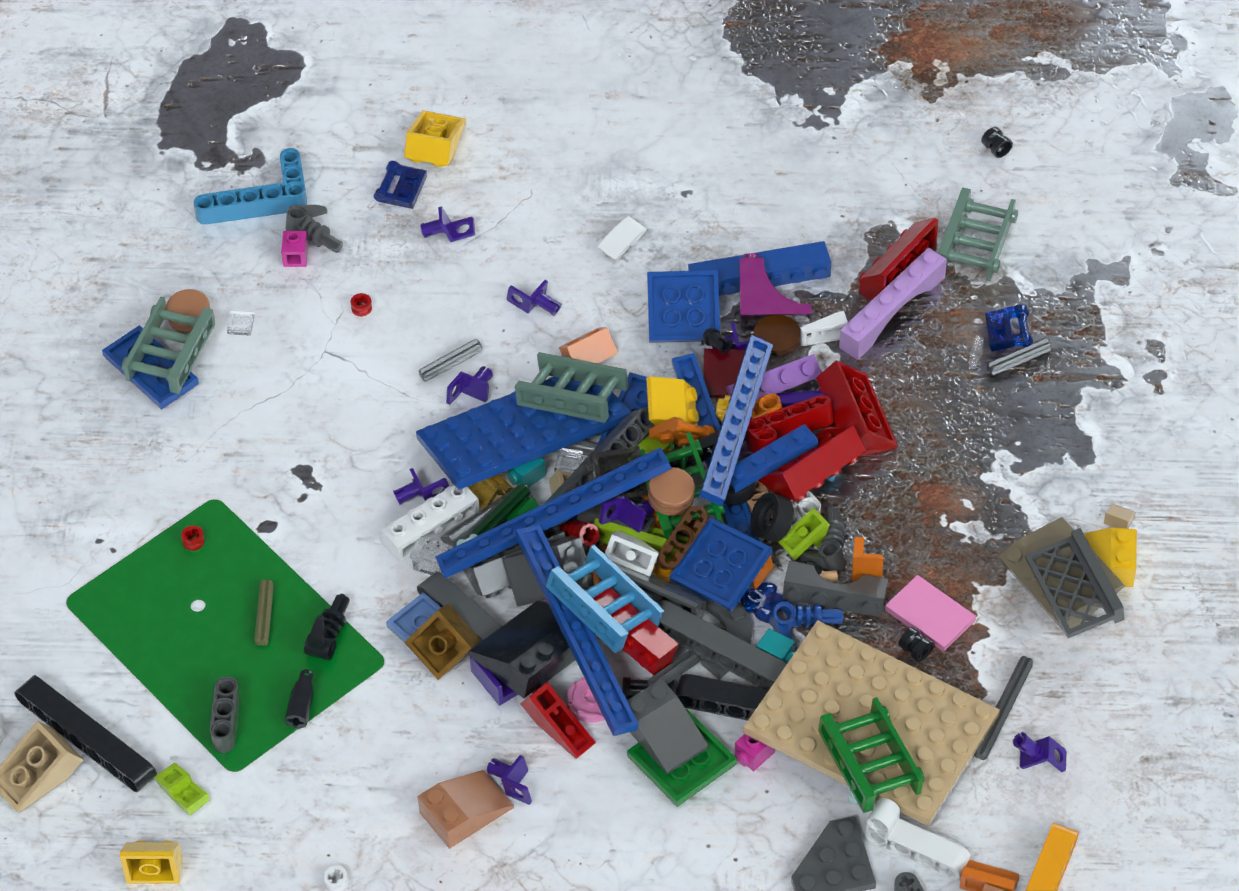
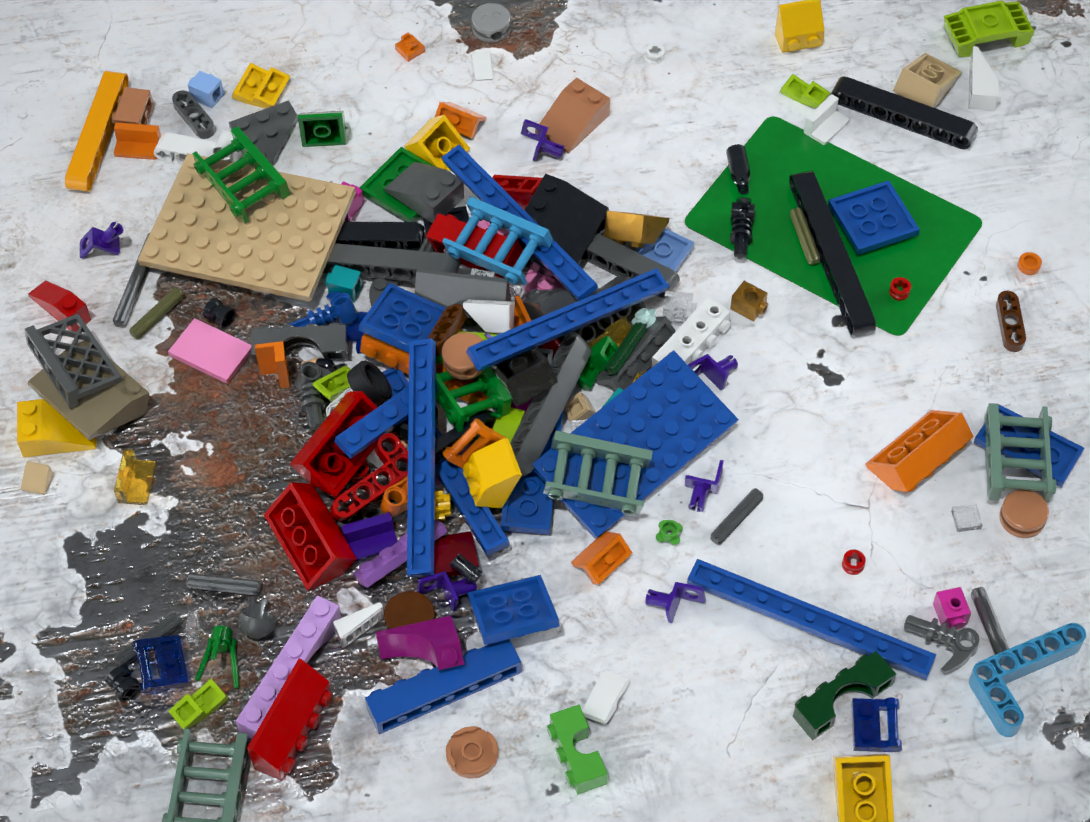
camera: 165 degrees right, 5 degrees up
dark grey beam [210,676,240,753] -> none
dark purple bracket [420,206,475,242] -> none
none -> red slope [28,280,91,332]
none -> black wheel [105,665,142,702]
none -> clear yellow panel [114,449,156,505]
none -> olive axle [129,287,184,340]
none -> lime slope [168,679,229,730]
none -> dark grey axle [186,573,261,595]
none -> green plant [195,626,239,689]
none -> dark grey piece [238,596,277,639]
none -> green slope [298,111,346,147]
none -> yellow slope [404,115,470,171]
none -> orange panel [435,102,486,138]
none -> nougat tile [446,726,499,779]
none -> bright green arch [547,704,608,795]
none -> bright green plate [656,520,683,545]
none -> blue plate [687,559,936,680]
none -> pearl gold brick [730,280,768,322]
none -> black beam [789,171,876,336]
none -> dark green arch [793,651,896,741]
none -> white panel [804,94,850,145]
none -> blue plate [828,180,920,255]
none -> orange slope [865,410,974,492]
none -> dark grey axle [971,587,1009,655]
none -> reddish brown beam [996,291,1026,352]
none -> orange tile [1017,252,1042,275]

